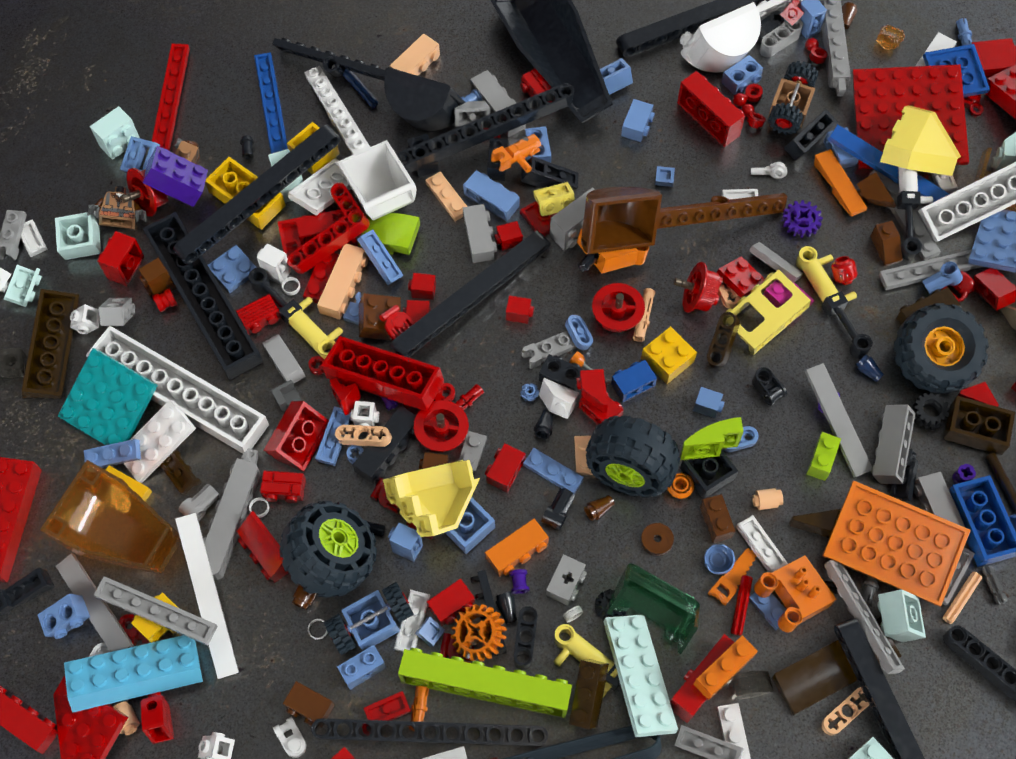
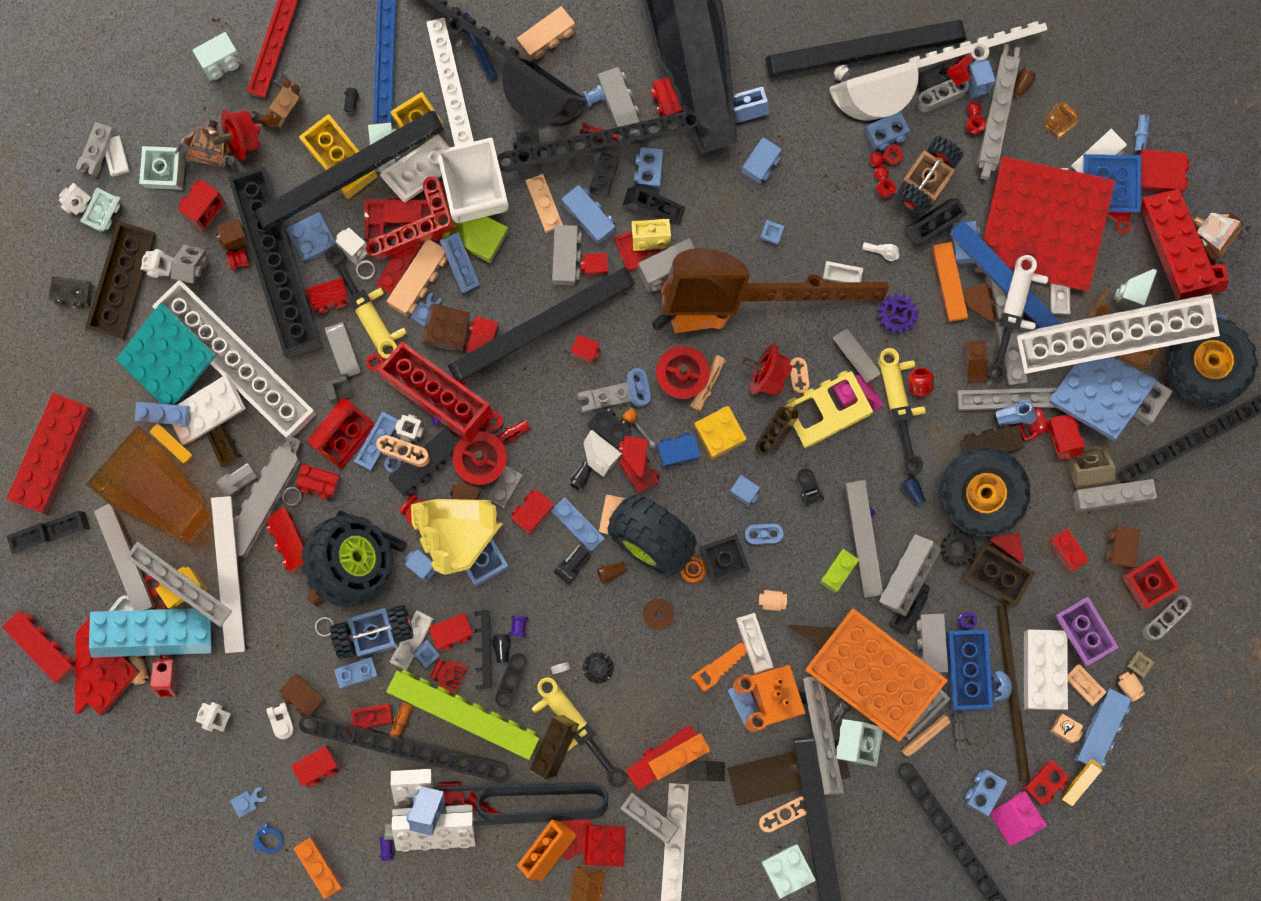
camera: 10 degrees right, 15 degrees up
medium blue brick [37,594,90,639] -> none
medium blue plate [120,136,160,172] -> none
dark purple brick [142,146,208,207] -> none
red slope [329,378,361,416] -> none
red piece [379,305,414,340] -> none
red brick [408,273,436,300] -> none
orange gear [451,604,507,662] -> none
light grey slope [455,101,490,126] -> none
orange brick [485,518,549,577] -> none
orange piece [491,134,541,173] -> none
medium blue plate [520,383,539,401] -> none
light grey brick [546,554,587,606] -> none
light aqua plate [603,615,678,737] -> none
clear green windscreen [607,564,700,654] -> none
red brick [677,71,745,147] -> none
lime slope [679,417,744,460] -> none
reddish brown brick [700,494,735,544] -> none
medium blue hair [703,544,735,575] -> none
red plate [716,256,765,298] -> none
red axle [731,575,753,636] -> none
light yellow panel [880,105,961,176] -> none

